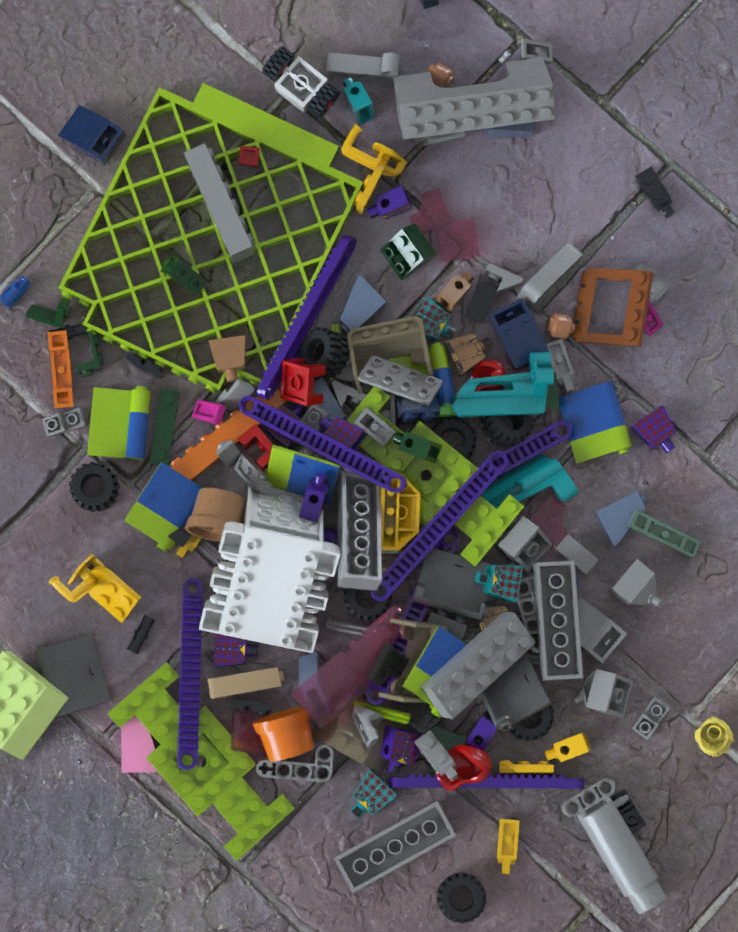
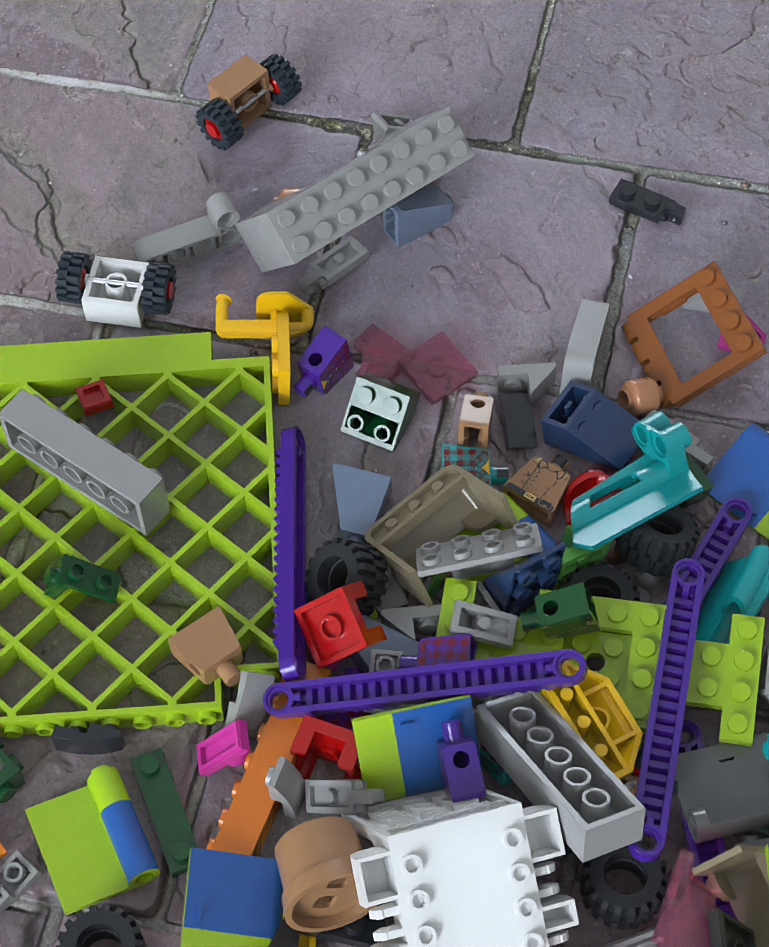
camera: 30 degrees left, 25 degrees down
teal torso [343,77,375,126] -> none

